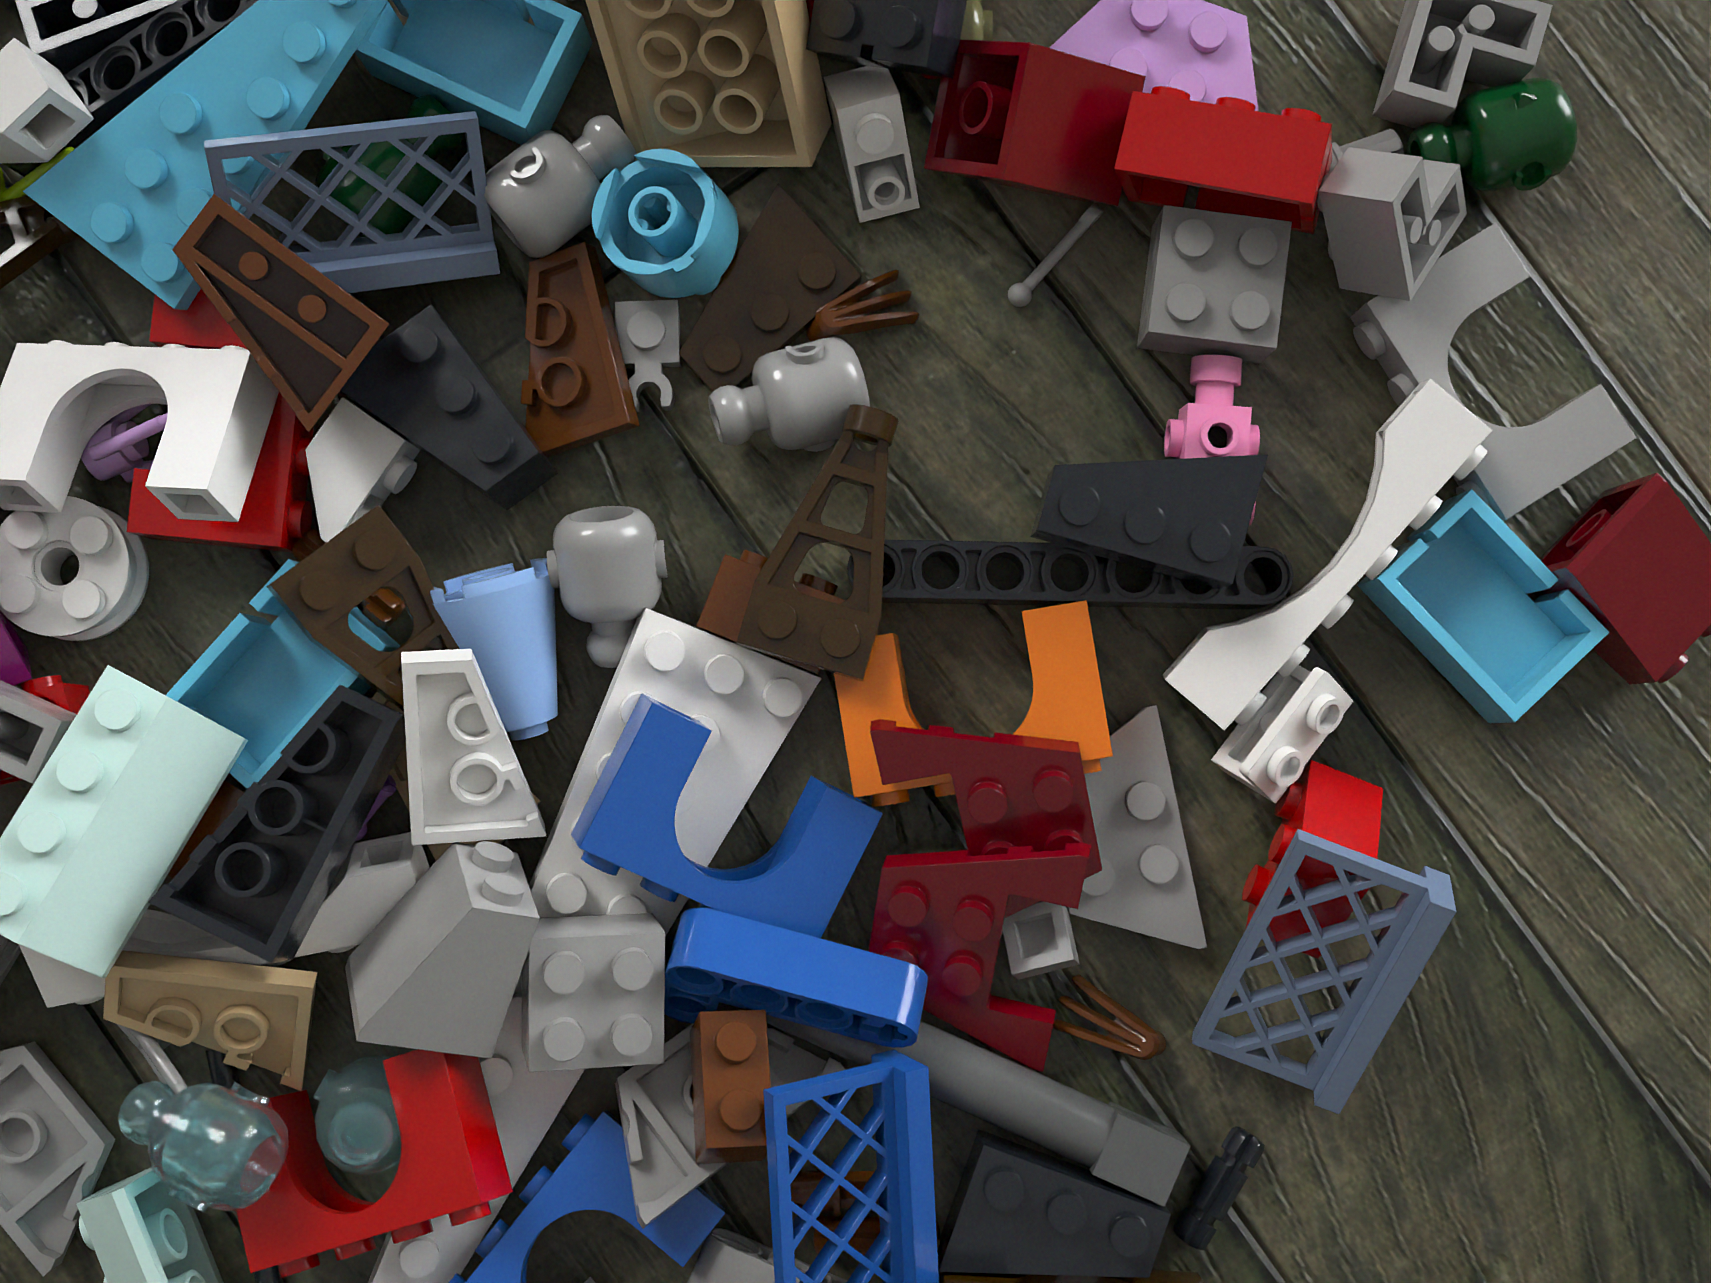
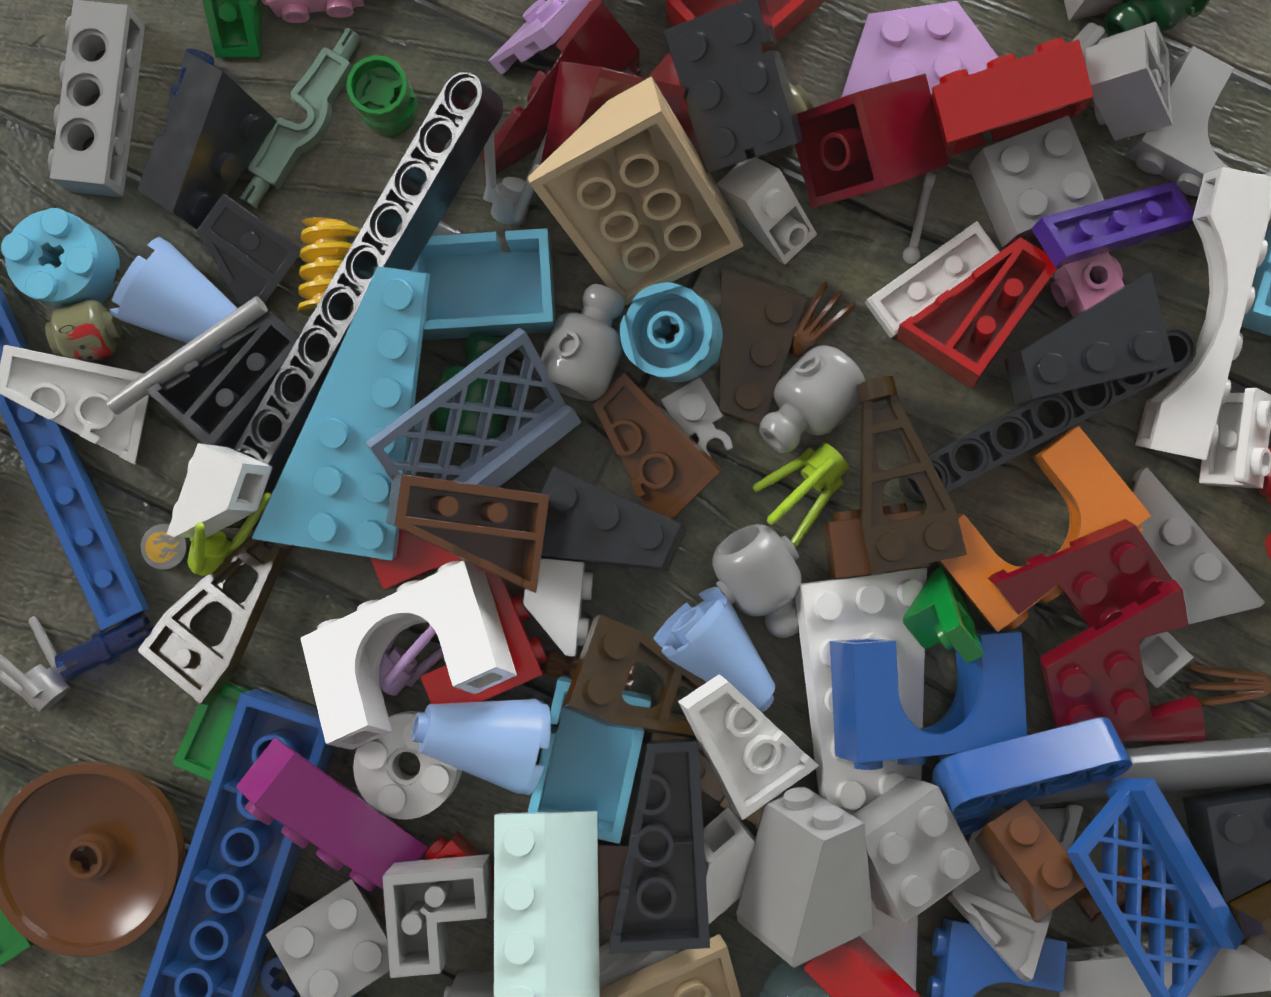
camera: 25 degrees left, 0 degrees up
none -> light blue cone [411,699,551,795]
none -> lime plant [753,443,850,547]
none -> white tile [864,221,999,338]
none -> red wedge [896,237,1059,389]
none -> green slope [903,566,984,664]
none -> dark purple plate [1031,182,1194,267]

